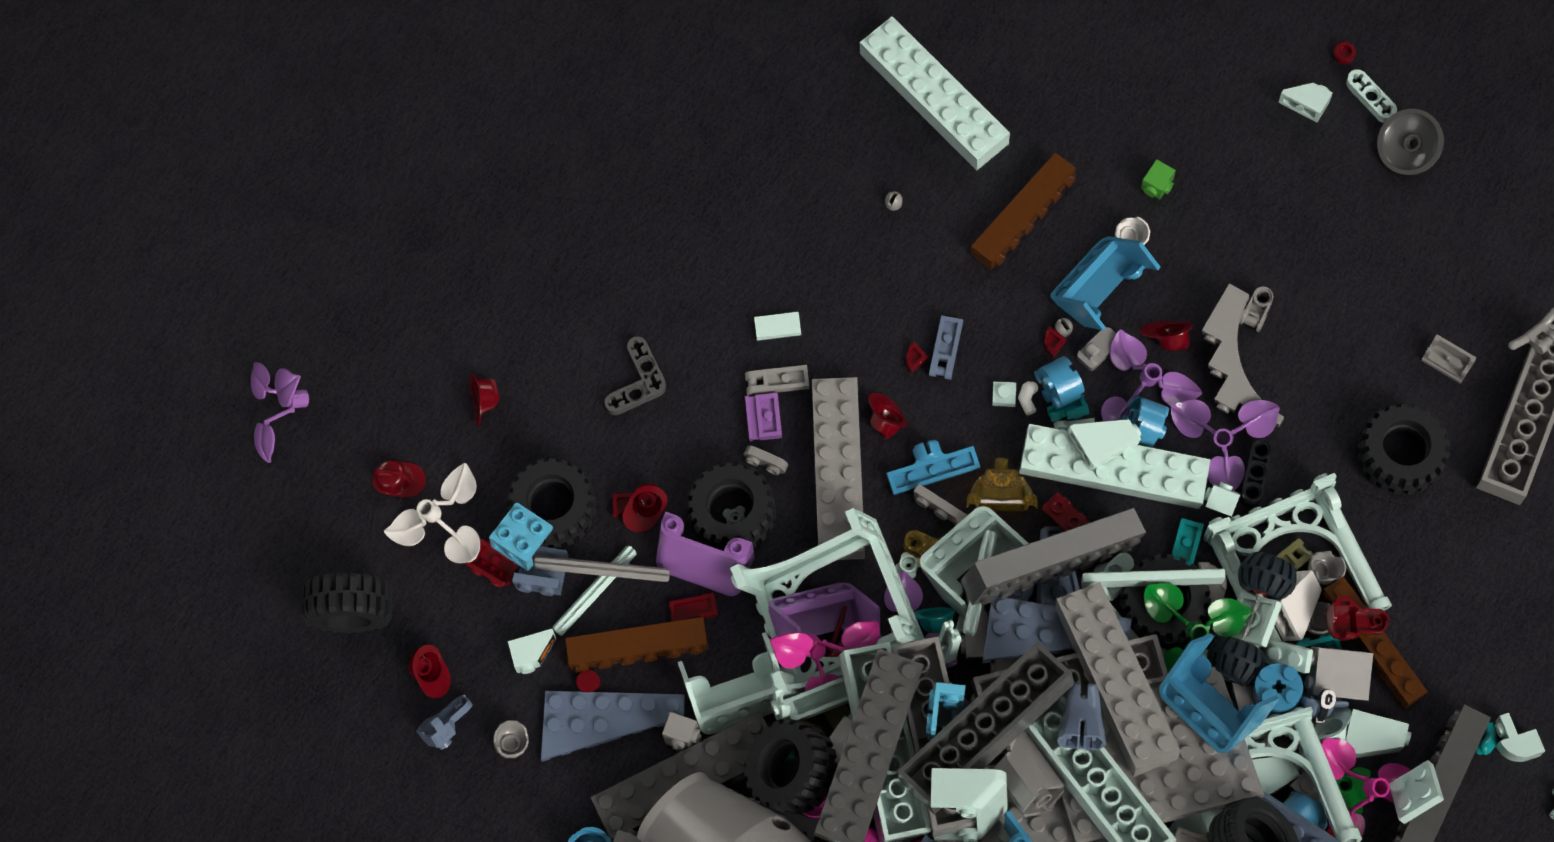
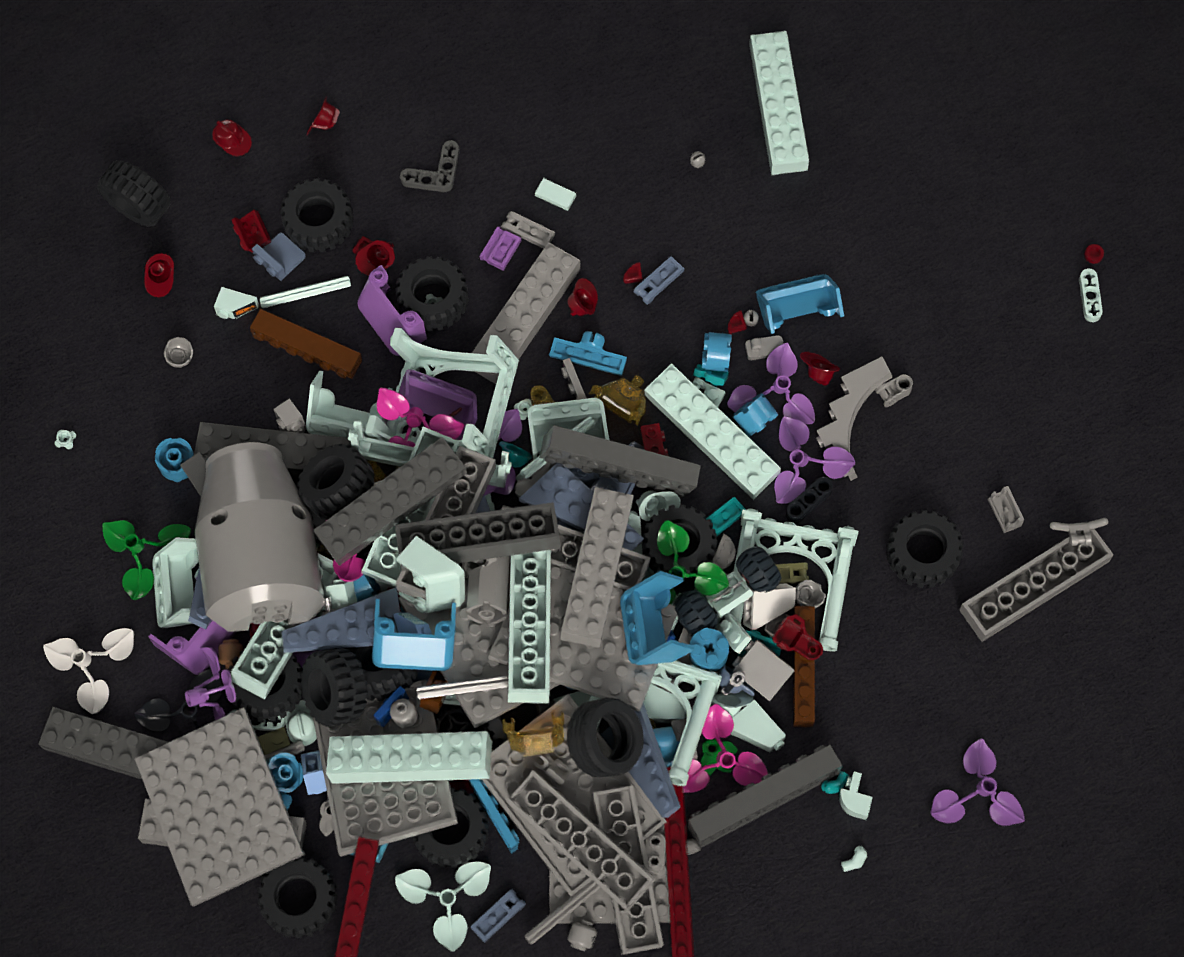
camera: 30 degrees right, 0 degrees up
medium lavender plant [251,362,309,463] -> none
white plant [384,463,480,563] -> none
sand blue piece [416,694,473,750] -> none
medium azure bracket [489,503,553,571] -> none
light grey axle [534,556,670,582] -> none
sand blue wing [541,691,685,762] -> none
dark red tile [576,670,600,693] -> none
dark red tile [668,592,718,622] -> none
light grey plate [744,446,788,475] -> none
medium azure bracket [926,682,965,740] -> none
reddish brown brick [971,152,1076,270] -> none
light aqua plate [992,382,1016,407] -> none
white arm [1018,381,1038,415] -> none
sand blue piece [1057,683,1106,750] -> none
light aqua slope [1067,420,1141,471] -> none
light aqua tile [1081,569,1225,588] -> none
white hair [1114,217,1150,245] -> none
bright green brick [1141,160,1176,199] -> none
light aqua brick [1204,482,1241,517] -> none
light aqua slope [1278,83,1333,122] -> none
dark grey dish [1377,109,1444,175] -> none
light aqua plate [1389,760,1444,824] -> none

